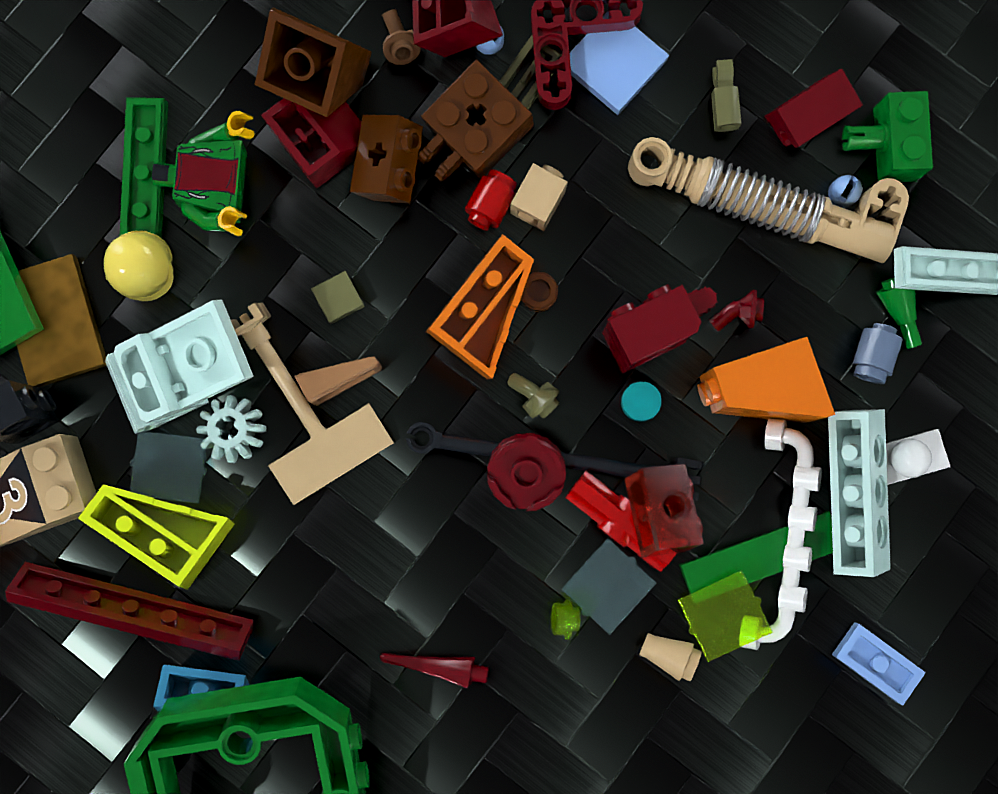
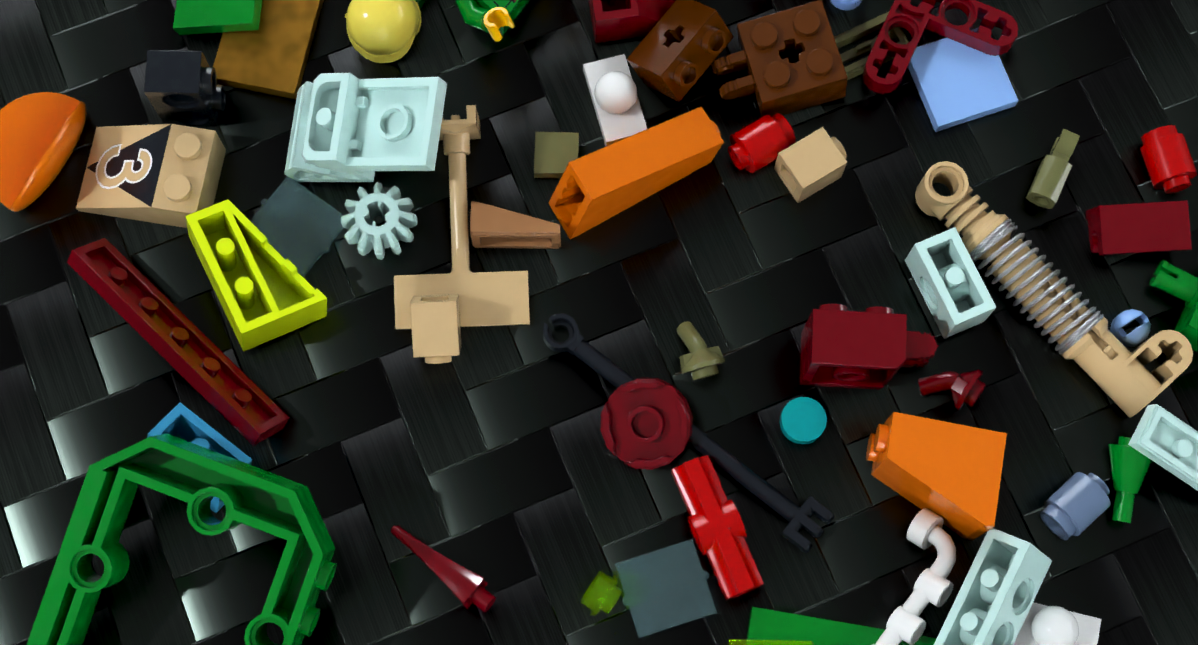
camera: 25 degrees right, 10 degrees down
orange wedge [426,235,534,379] -> none
reddish brown tile [520,272,558,312] -> none
clear red brick [625,464,703,558] -> none
none -> tan brick [410,294,462,364]
none -> orange slope [548,106,724,239]
none -> white tile [583,54,647,146]
none -> light aqua brick [905,227,996,339]
none -> red brick [1140,125,1198,194]

